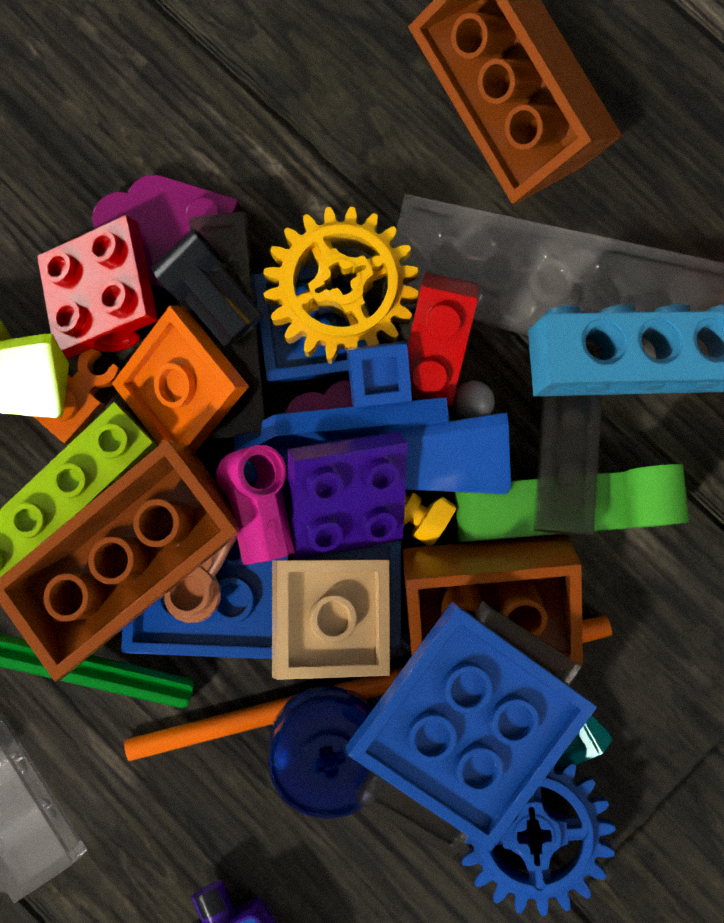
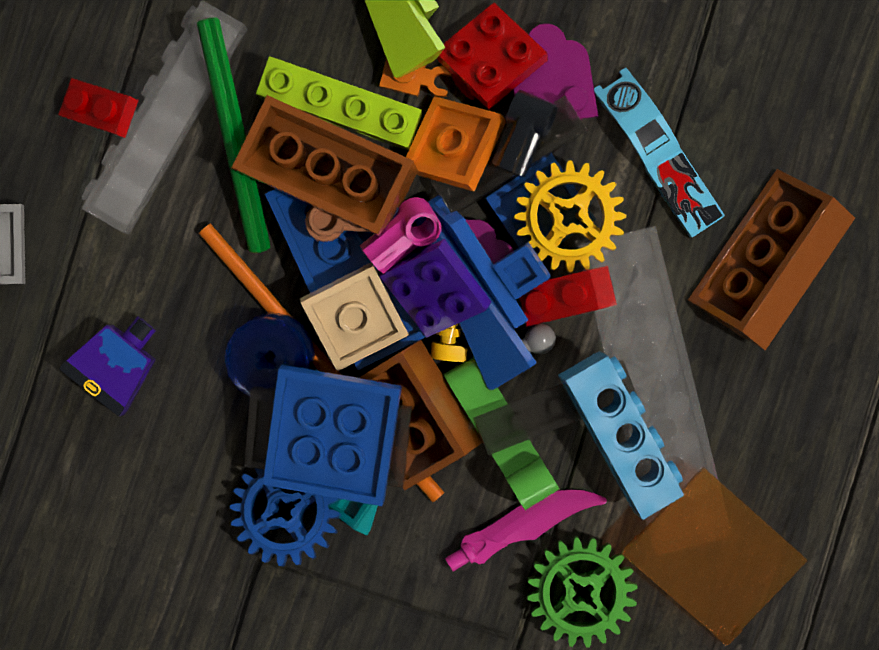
camera: 65 degrees right, 5 degrees up
none -> dark pink sword [445,490,607,572]
none -> piece [594,68,725,238]

